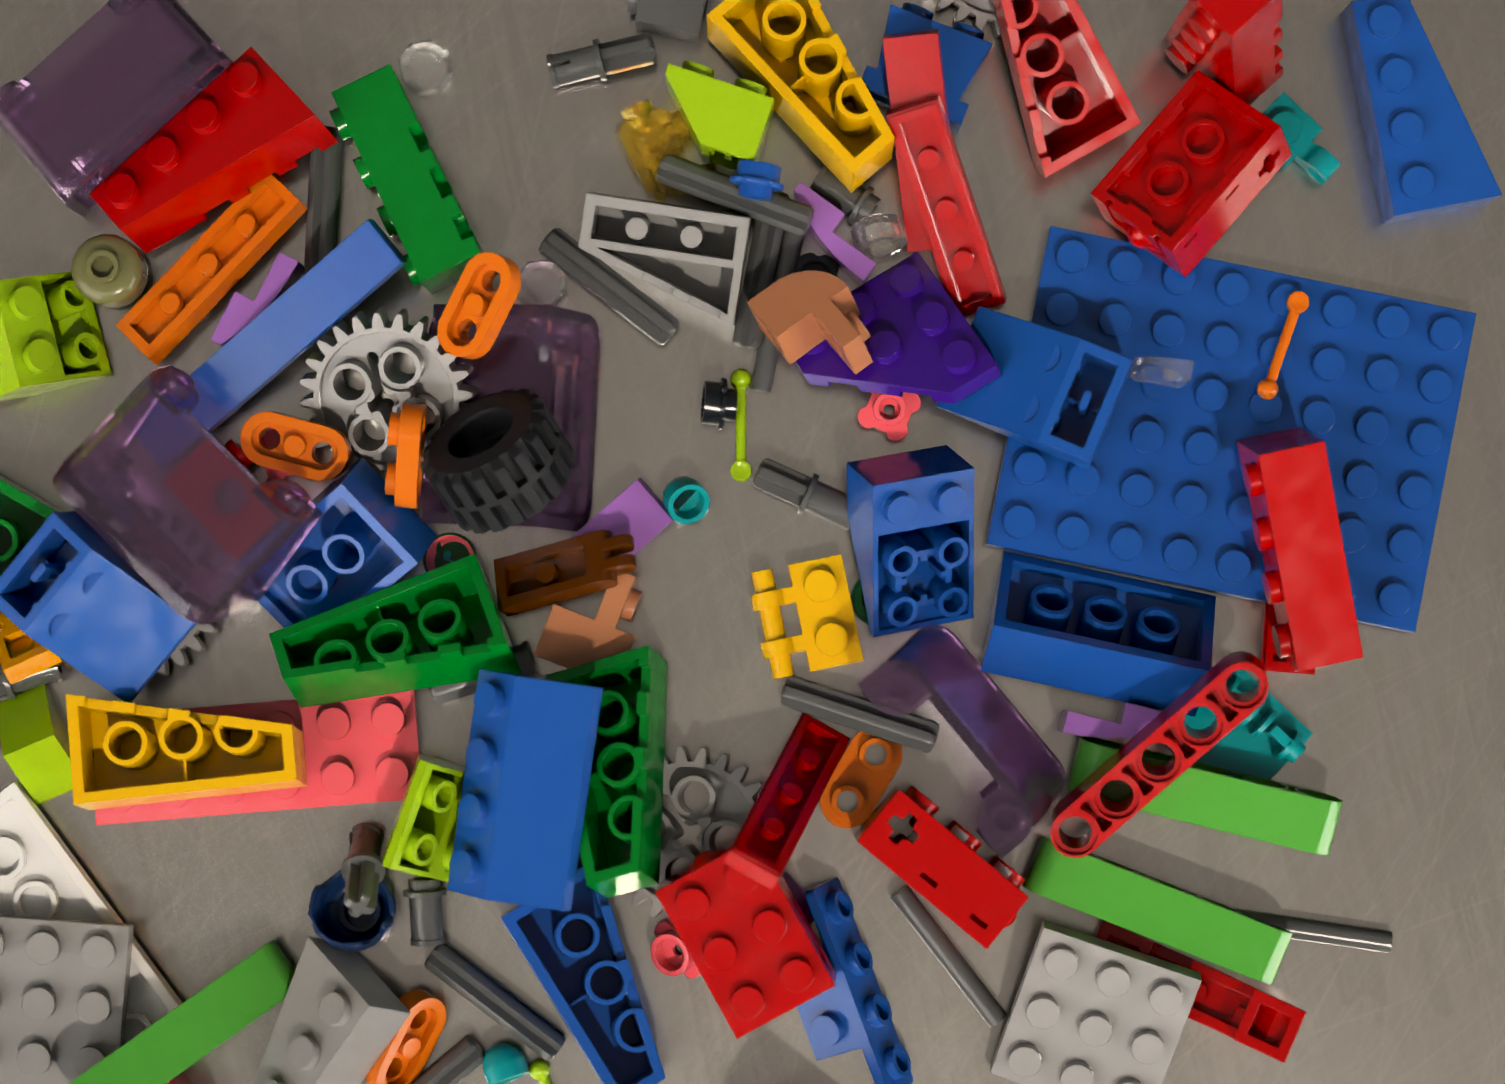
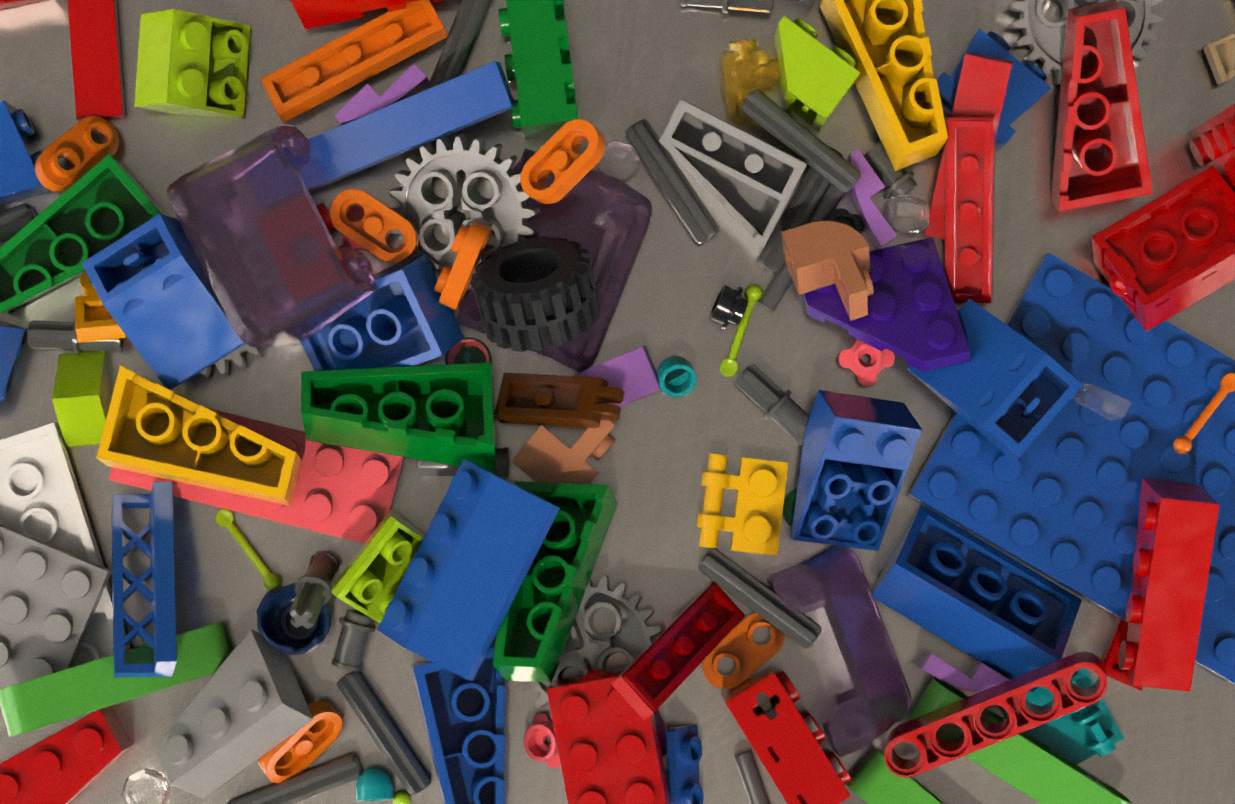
camera: 15 degrees right, 0 degrees up
olive head [71,234,148,308] -> none
blue plate [730,160,784,201] -> none
none -> blue fence [111,481,177,678]
none -> lime hinge [215,509,281,590]

